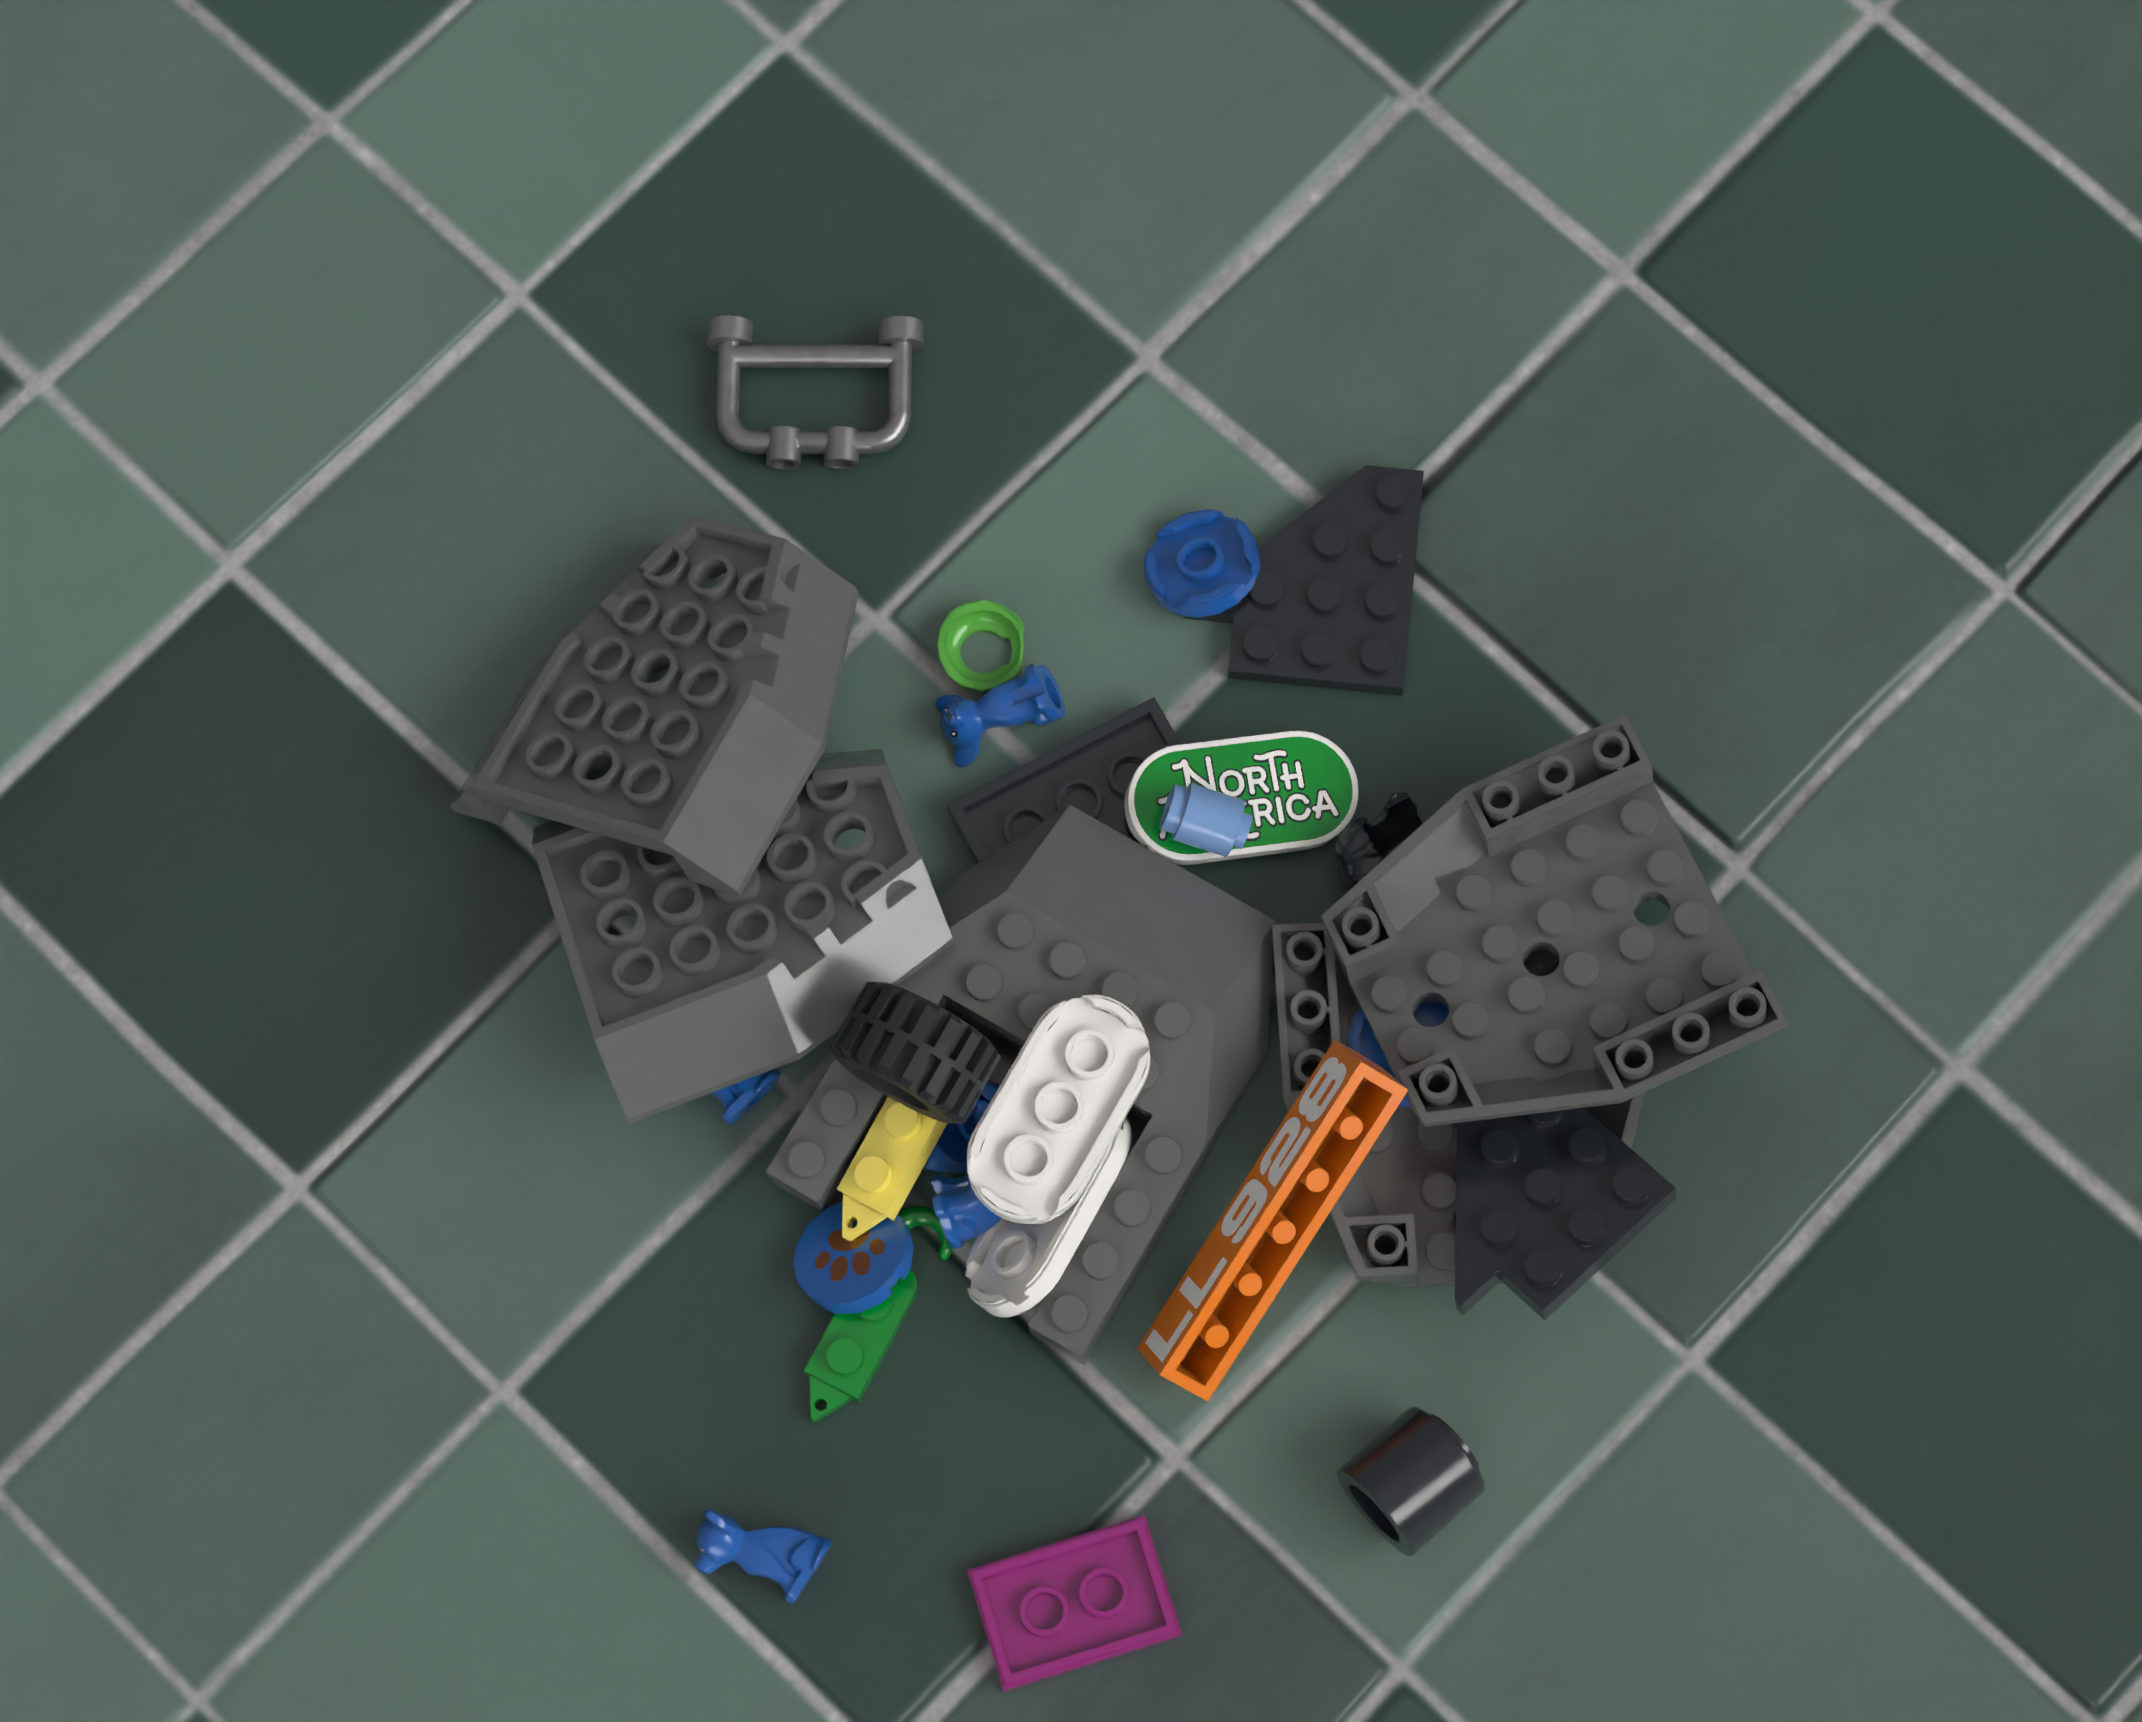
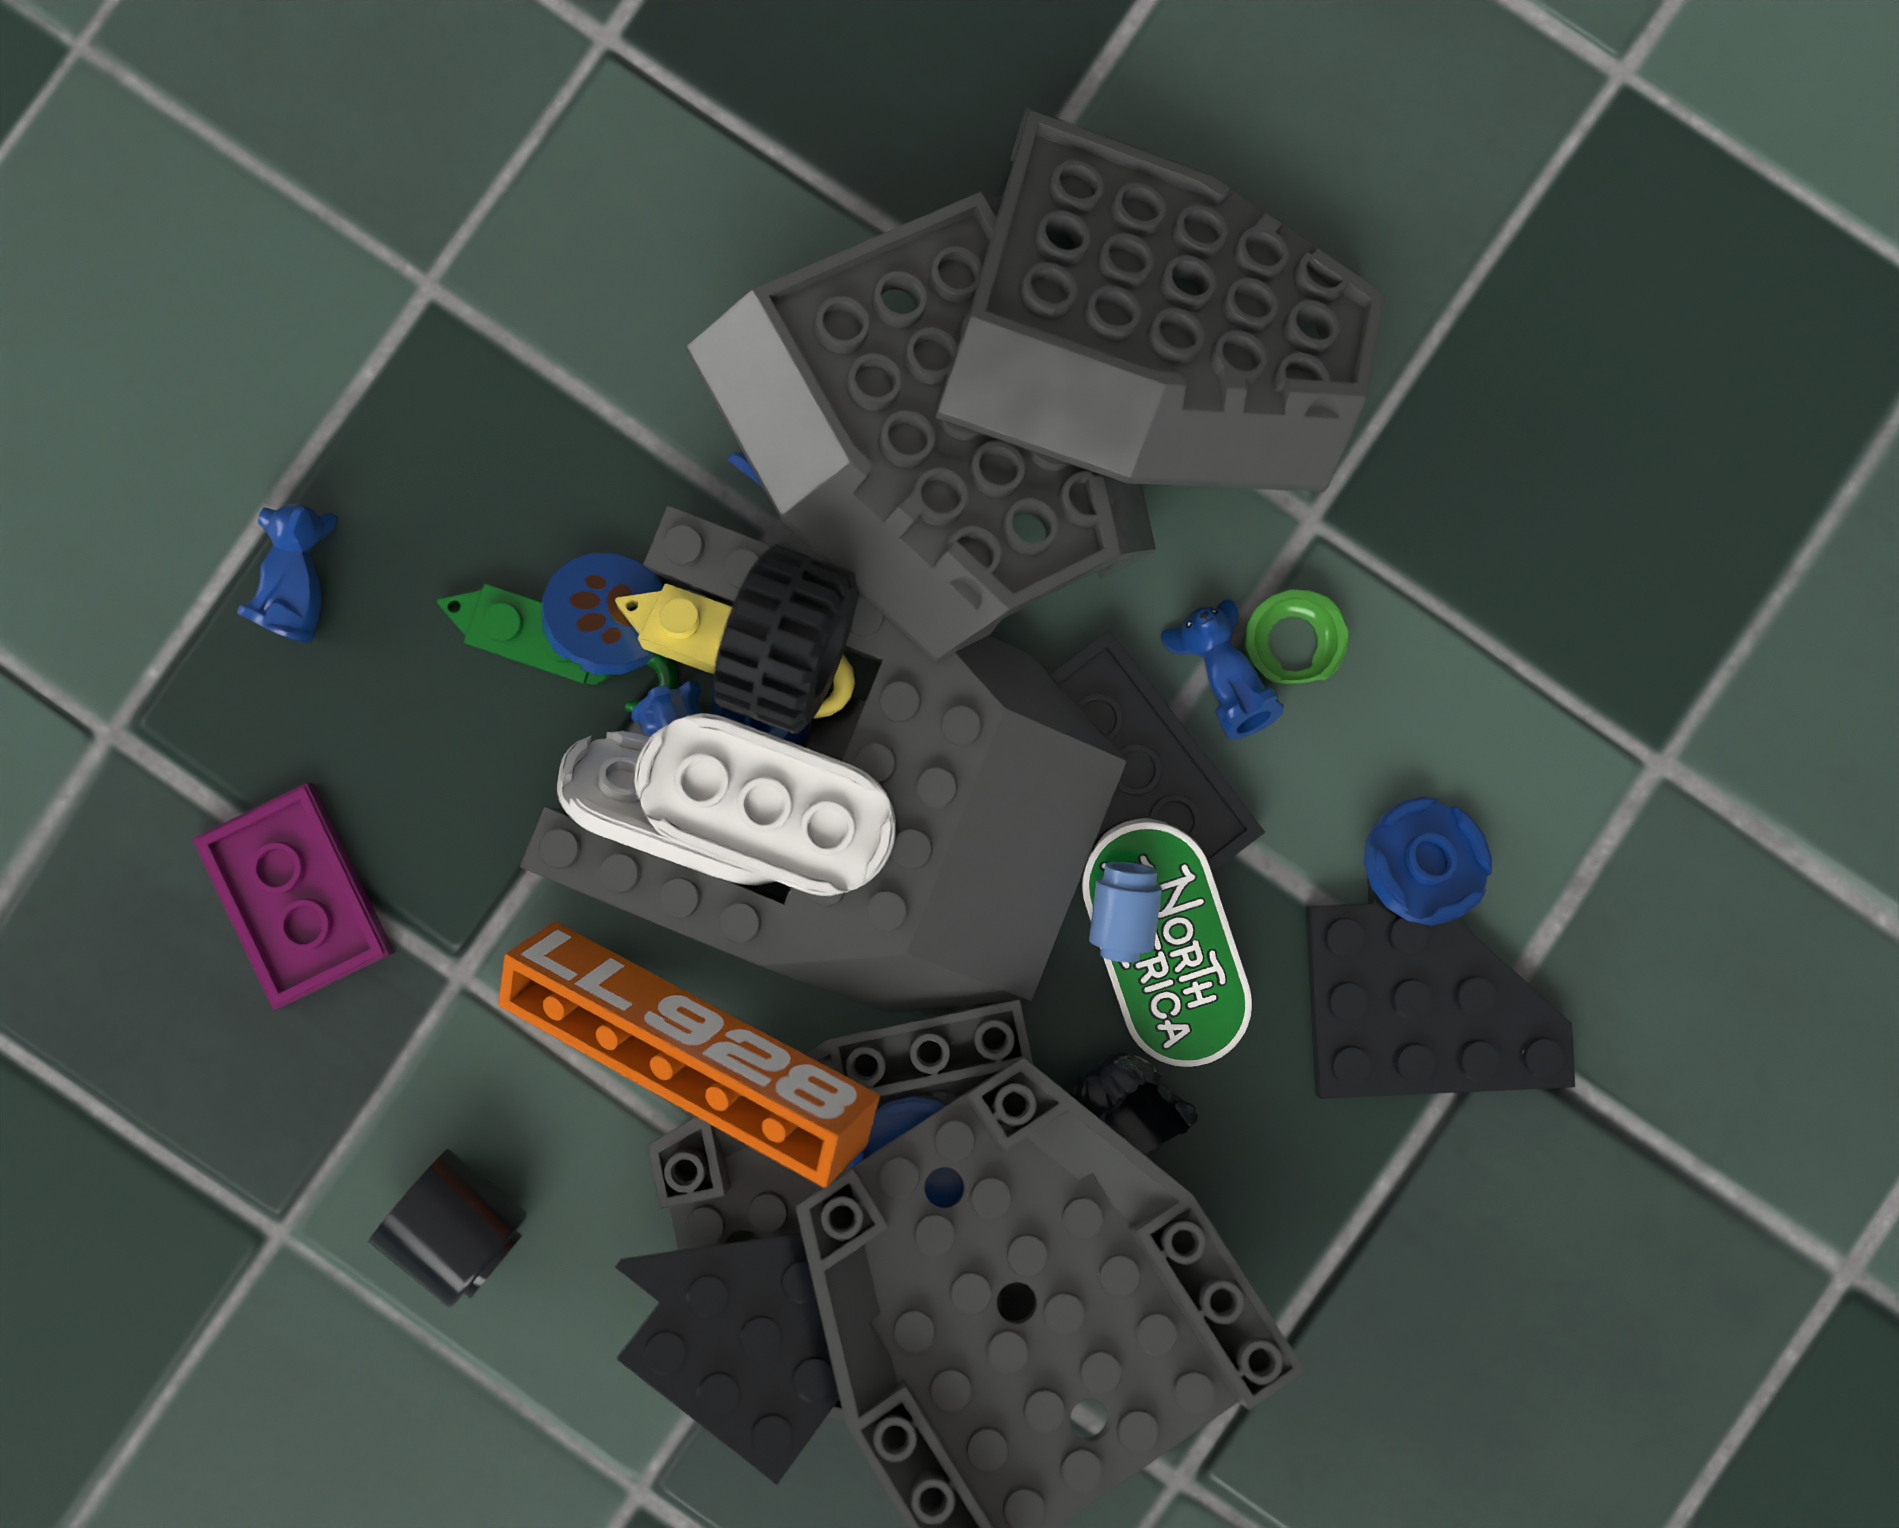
camera: 80 degrees right, 15 degrees up
flat silver bar [706,315,924,470] -> none

